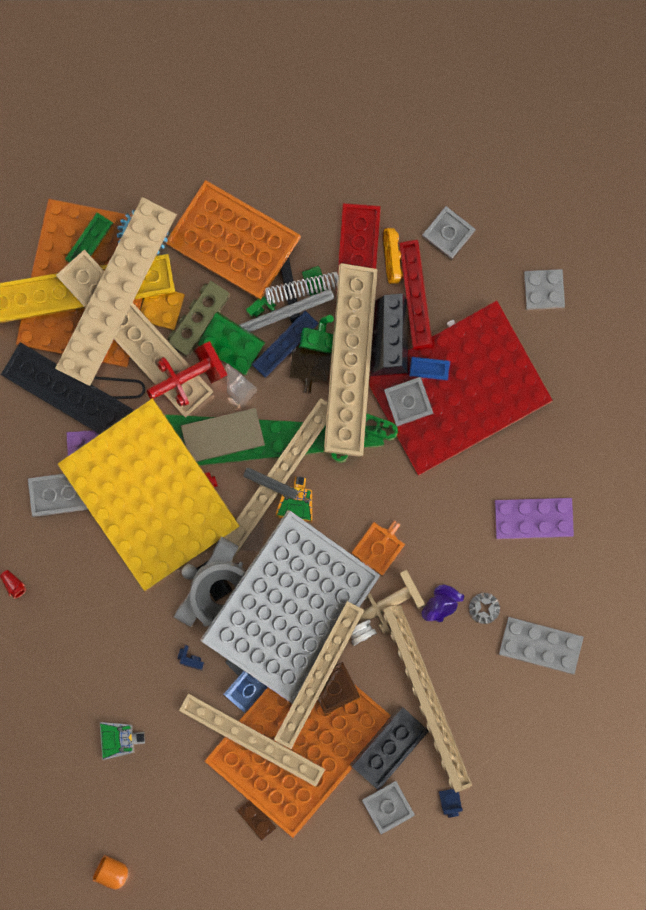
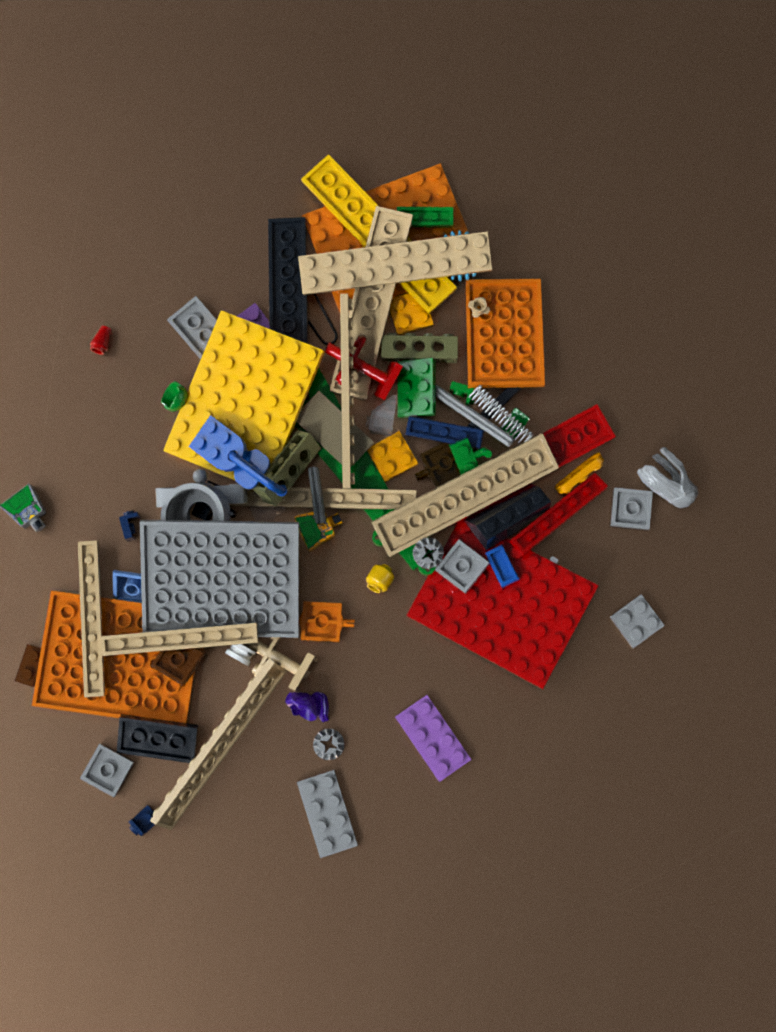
camera: 60 degrees right, 0 degrees up
none -> green hair [161,381,188,412]
none -> plate [189,415,287,496]
none -> olive brick [253,430,321,506]
none -> tan plate [340,294,355,489]
none -> yellow head [366,564,394,593]
none -> light orange plate [367,431,418,483]
none -> light grey gear [413,538,444,569]
none -> tan plate [468,297,490,318]
none -> light grey hair [637,447,699,508]

